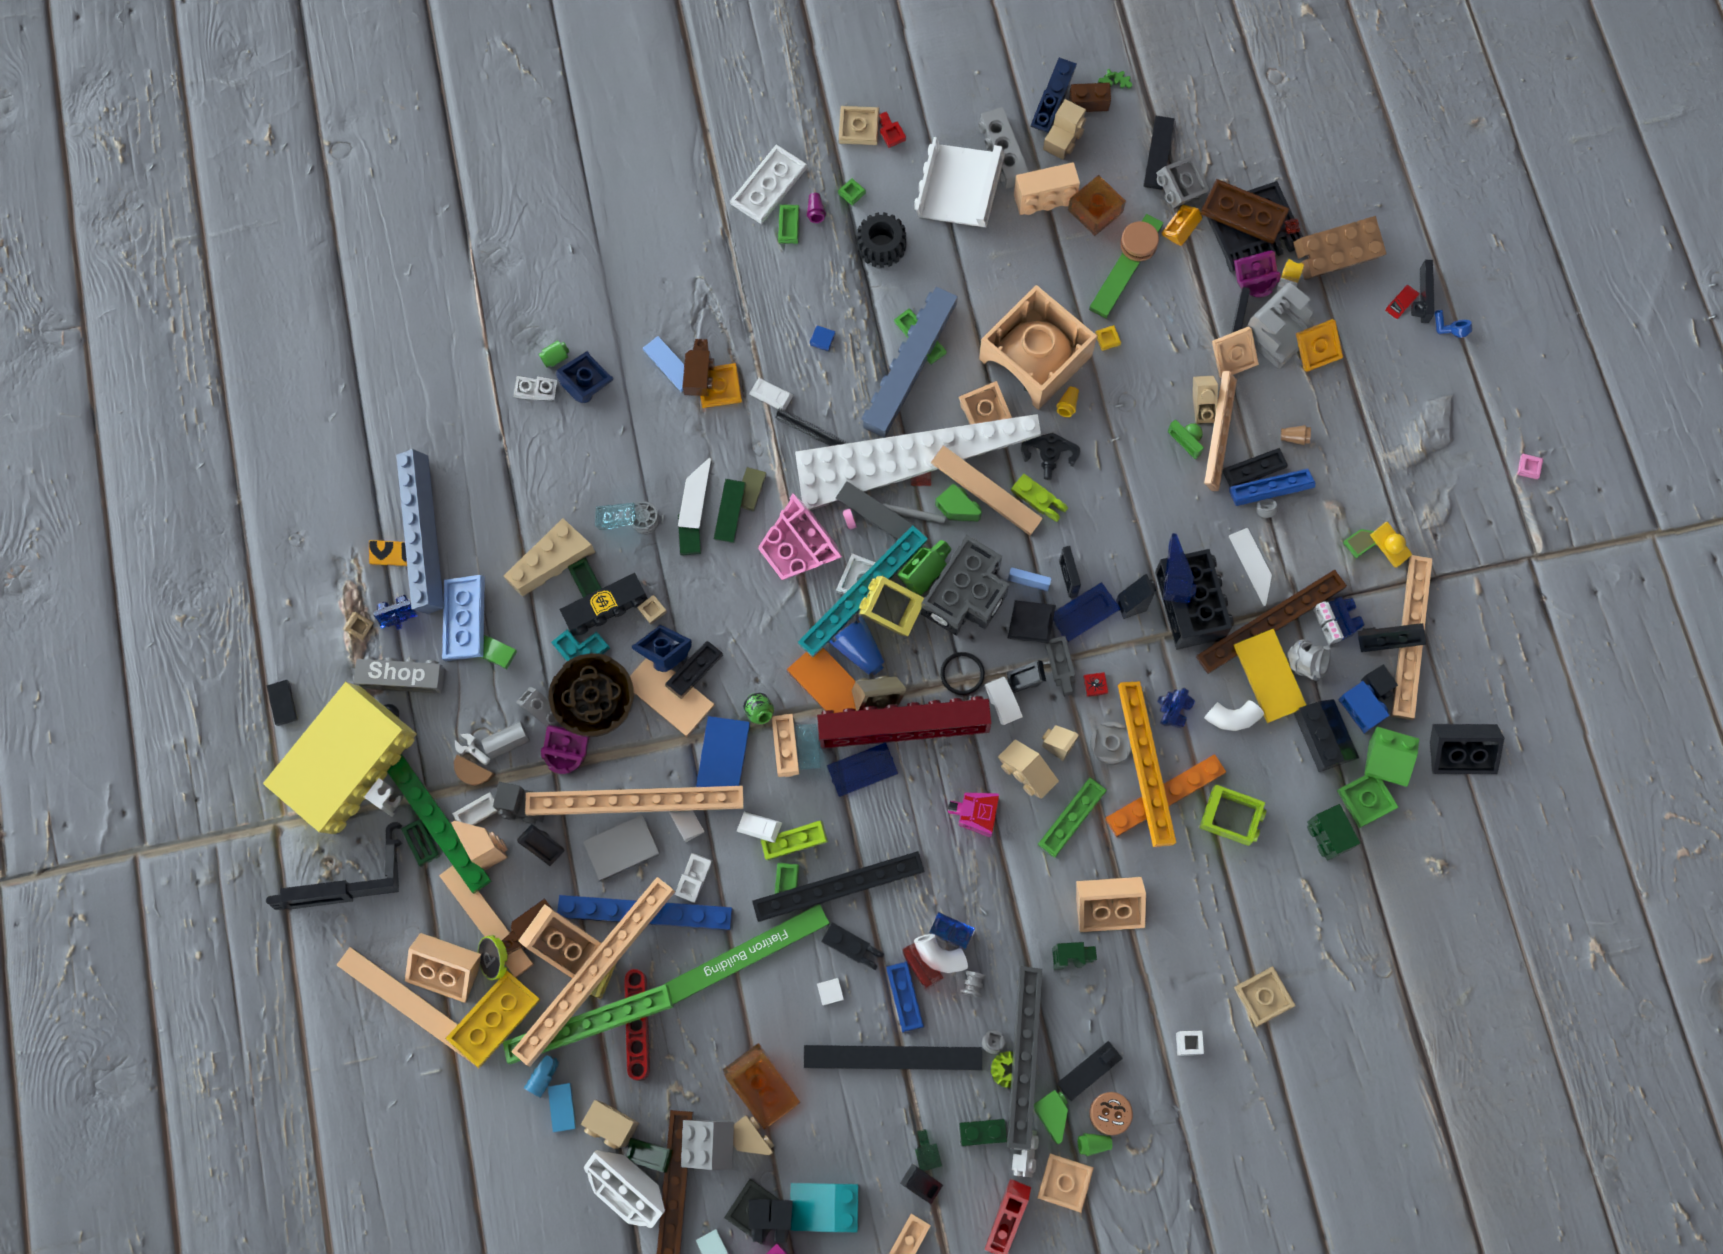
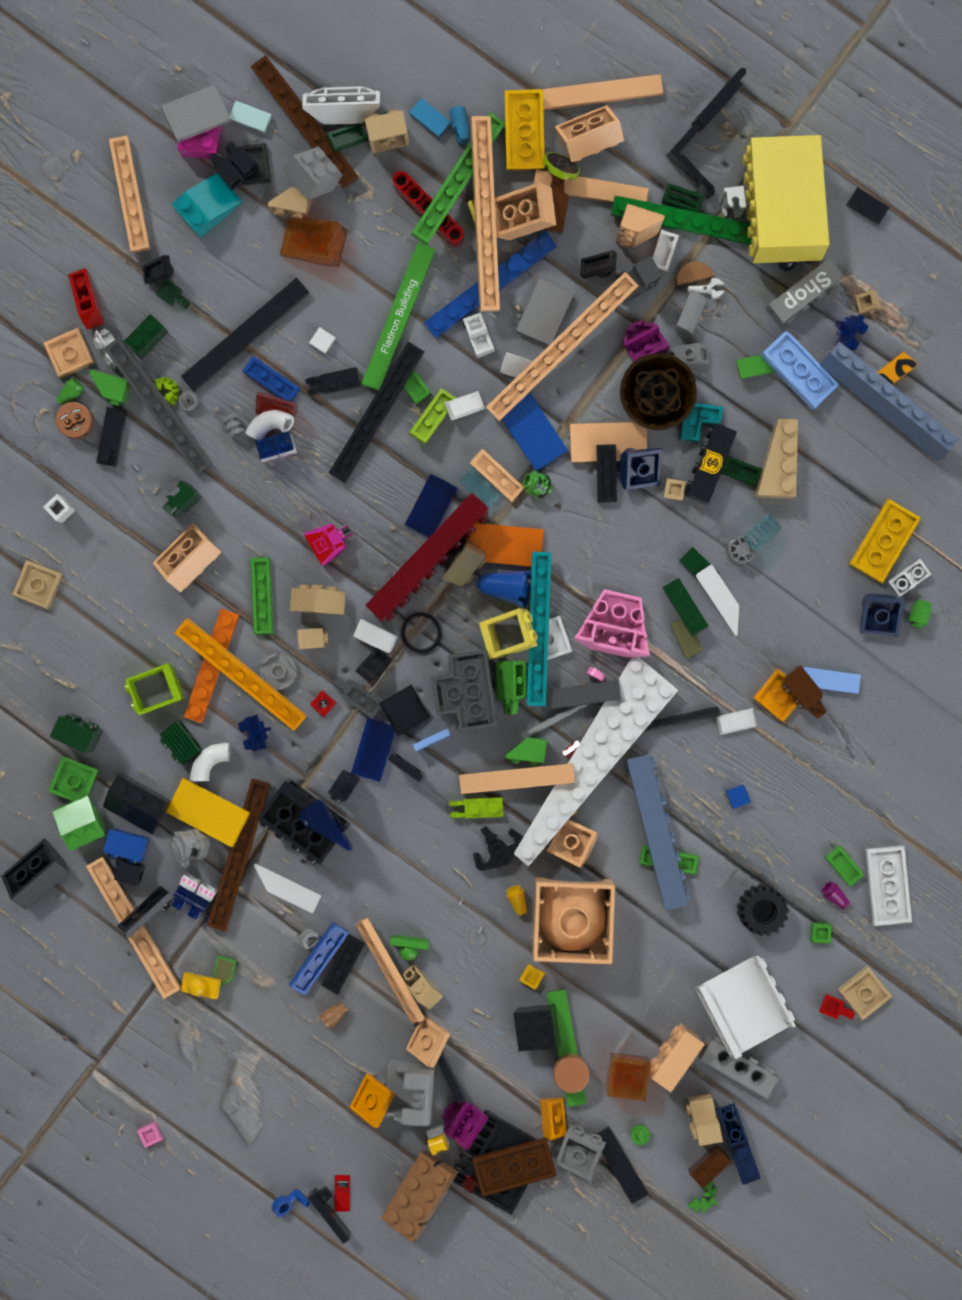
camera: 130 degrees right, 15 degrees up
none -> dark green brick [159,720,203,765]
none -> black brick [513,1004,560,1051]
none -> bright green tile [630,1124,650,1145]
none -> yellow tile [848,498,921,584]

